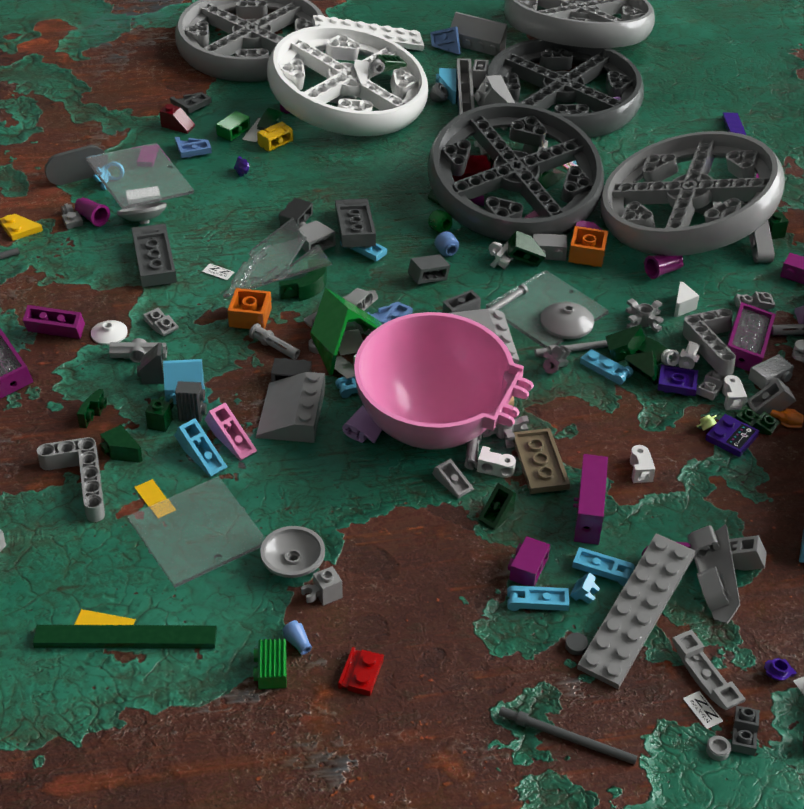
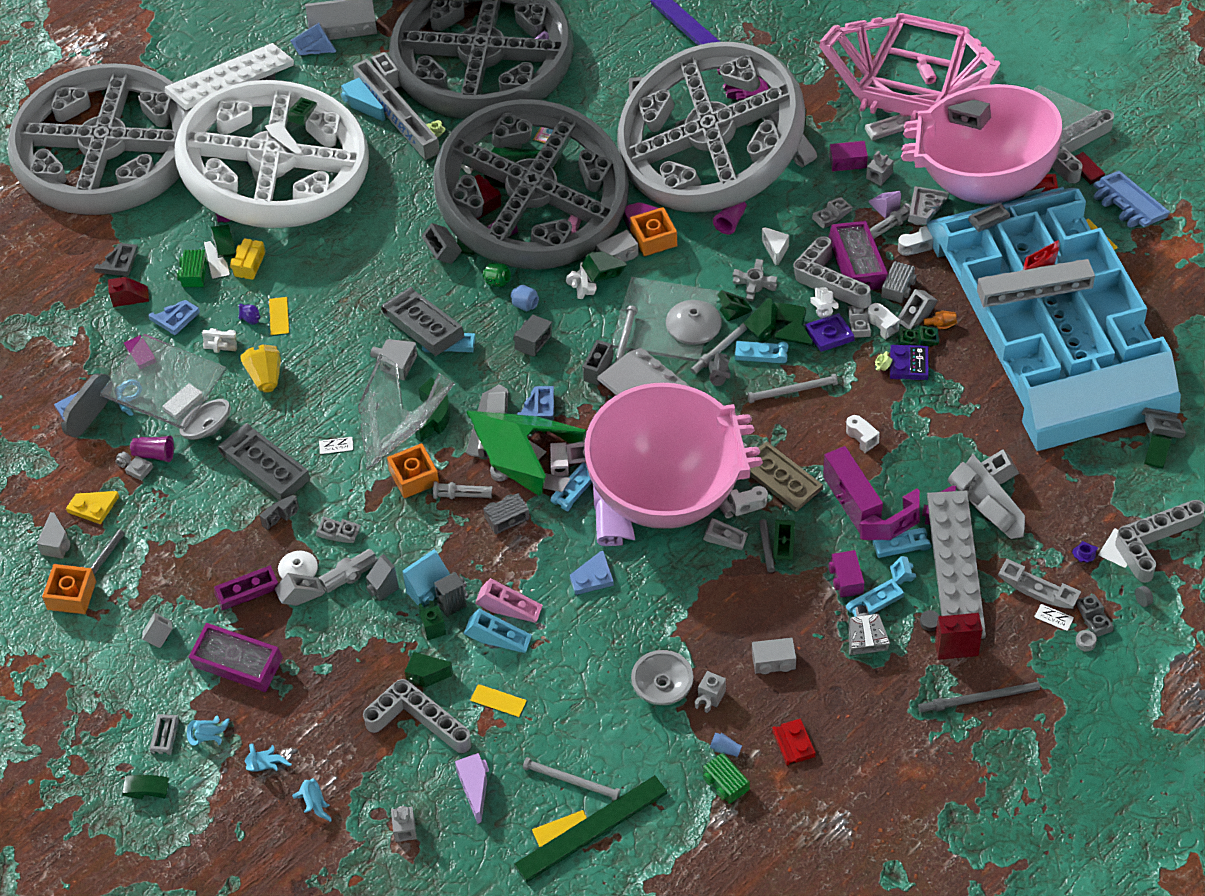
camera: 30 degrees left, 10 degrees up
dark green slope [77,389,107,429] -> none
clear piece [127,476,265,588] -> none
light grey slope [256,372,325,443] -> none
dark grey brick [279,198,313,232] -> none
light grey bush [370,59,385,75] -> none
dark grey cone [430,83,448,103] -> none
light grey slope [474,75,515,130] -> none
white bush [661,349,680,366] -> none
none -> white hips [202,328,237,353]
none -> yellow cone [241,344,281,393]
none -> dark grey slope [259,495,299,530]
none -> yellow sticker [269,297,289,335]
none -> light grey slope [275,573,325,606]
none -> dark grey brick [421,223,462,264]
none -> lavender slope [455,753,489,824]
none -> light grey bar [523,757,621,800]
none -> medium blue wing [570,551,614,595]
none -> dark green slope [717,290,752,321]
none -> light grey bar [747,374,838,403]
none -> light grey brick [752,638,796,674]
none -> dark grey bar [759,519,775,573]
none -> light grey torso [849,605,890,655]
none -> magenta slope [859,489,920,540]
none -> dark red brick [934,613,983,660]

